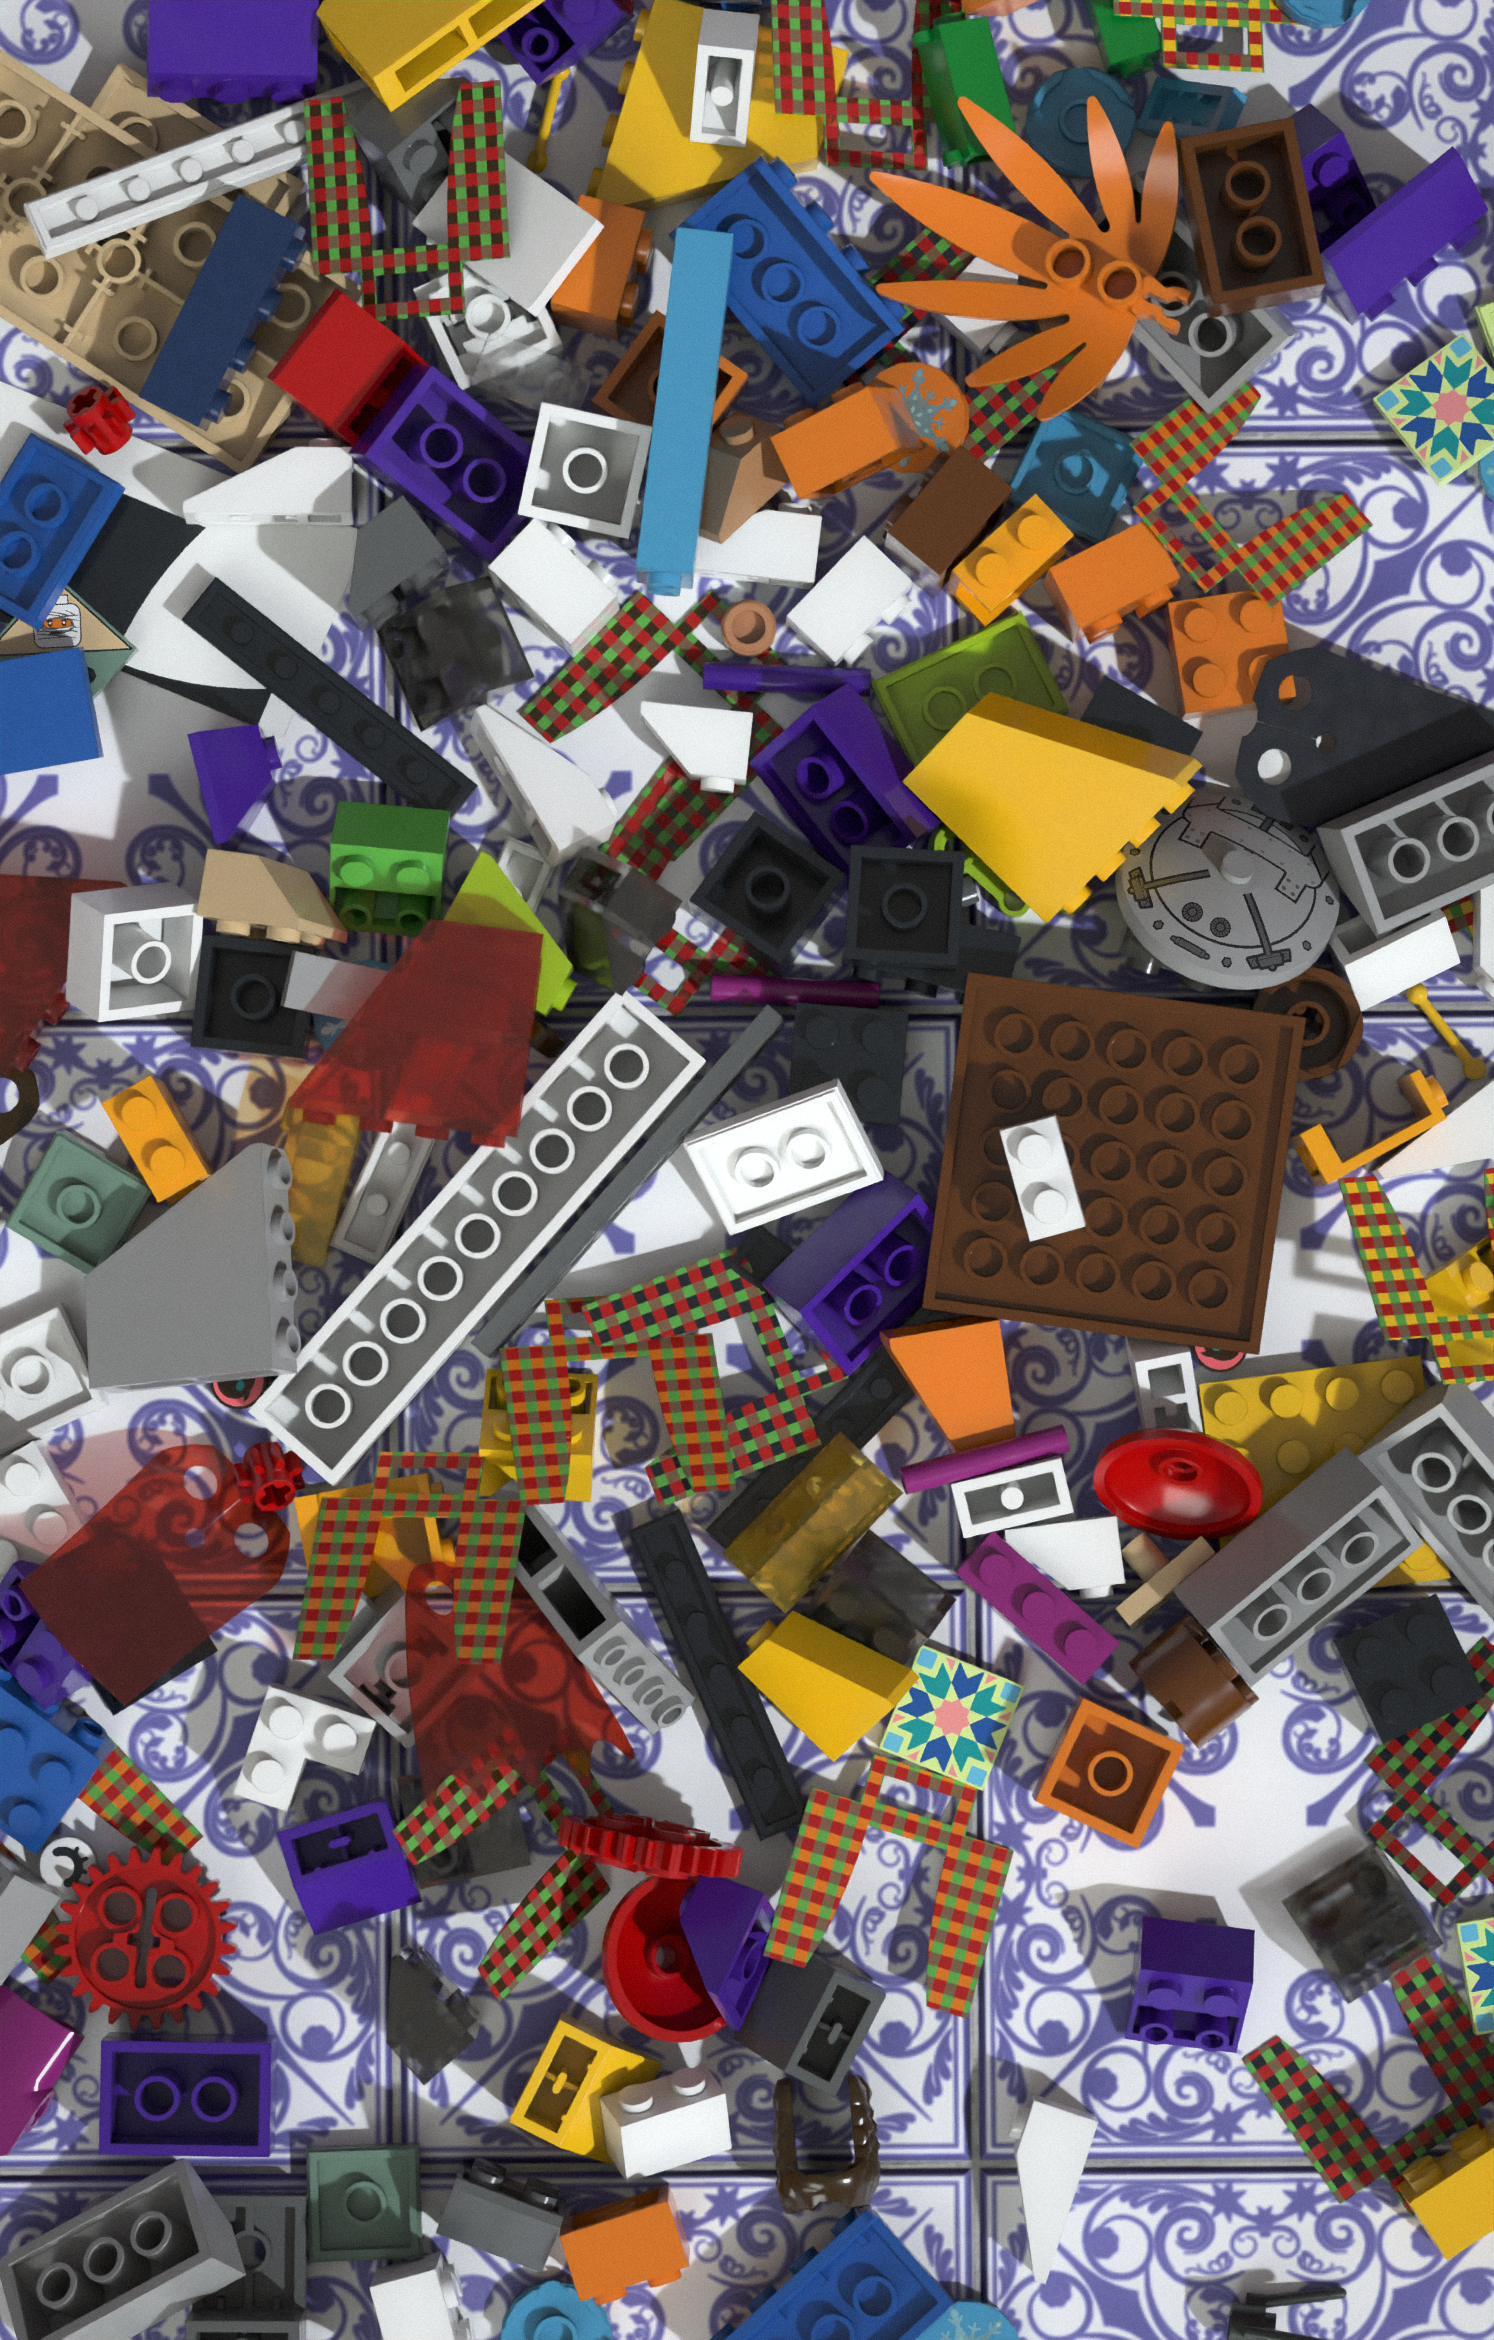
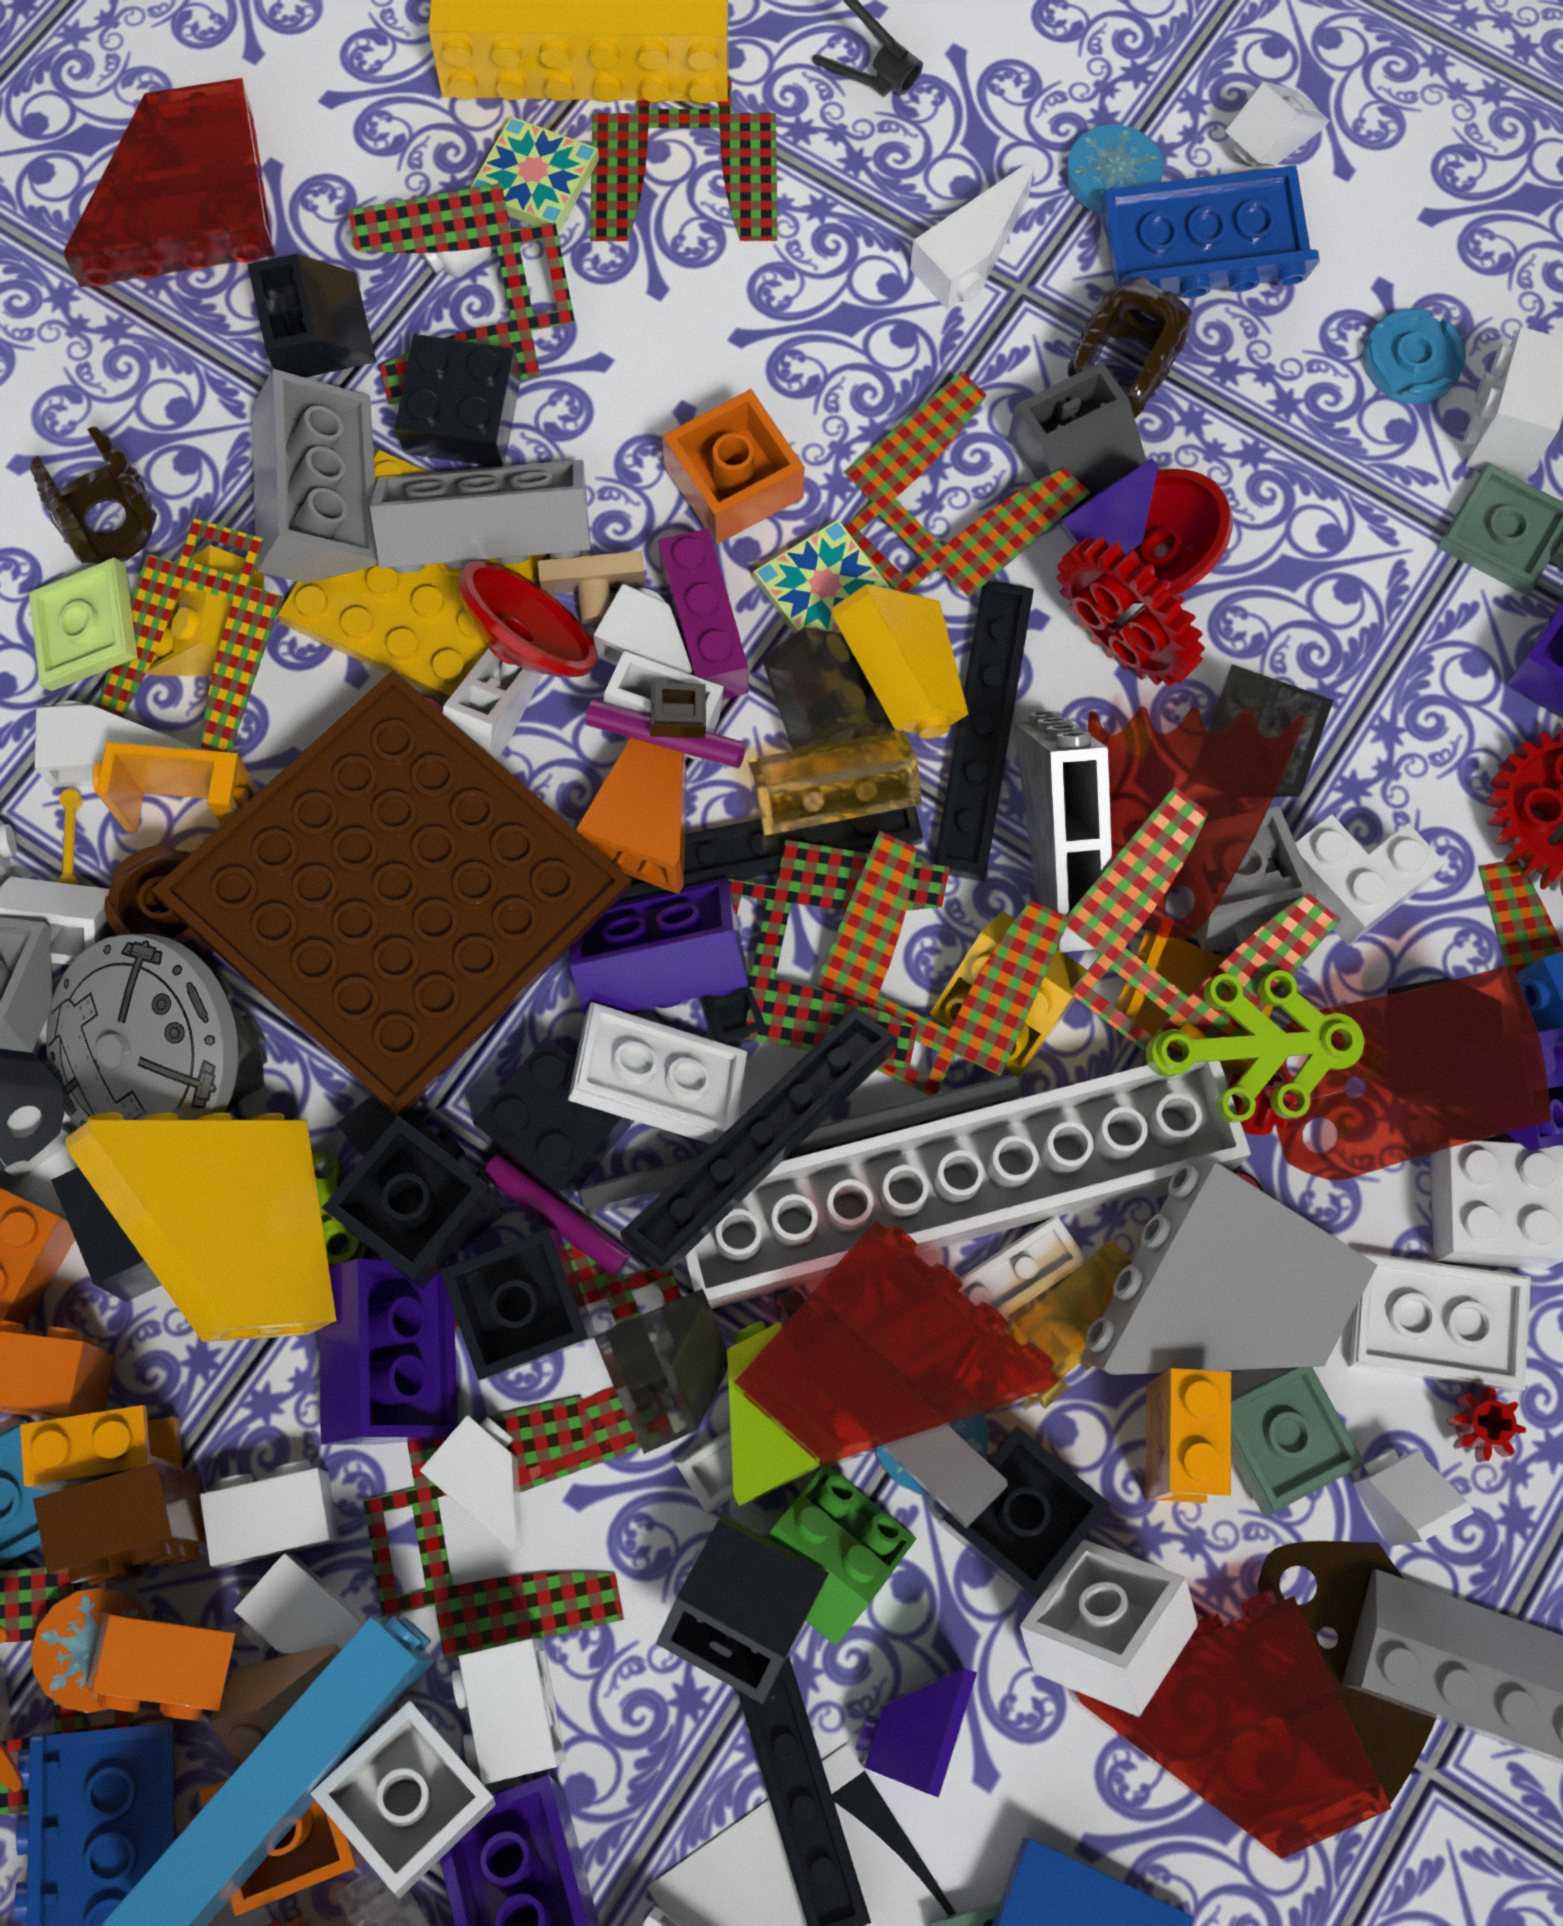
camera: 145 degrees left, 15 degrees down
tan slope [196,848,348,951] -> none
dark purple slope [277,1794,422,1935] -> none
dark grey slope [348,495,450,632] -> none
clear smoke slope [376,575,535,732] -> none
clear smoke slope [386,1942,481,2085] -> none
piece [392,1720,615,2003] -> none
dark grey slope [436,2158,567,2273] -> none
white slope [468,704,617,869] -> none
yellow slope [509,2012,662,2165] -> none
orange brick [559,2184,690,2305] -> none
white brick [600,2064,732,2183] -> none
dark purple piece [703,662,871,697] -> none
nougat tile [720,600,777,657] -> none
lime tile [871,610,1070,767] -> none
white brick [1000,1113,1086,1241] -> none
dark purple slope [1125,1916,1255,2053] -> none
reddish brown brick [1128,1613,1259,1749] -> none
clear smoke slope [1281,1842,1444,2004] -> none
none -> black tile [620,1007,898,1276]
none -> dark brown tile [650,682,706,739]
none -> black slope [655,1514,829,1704]
none -> lime plant [1145,970,1364,1123]

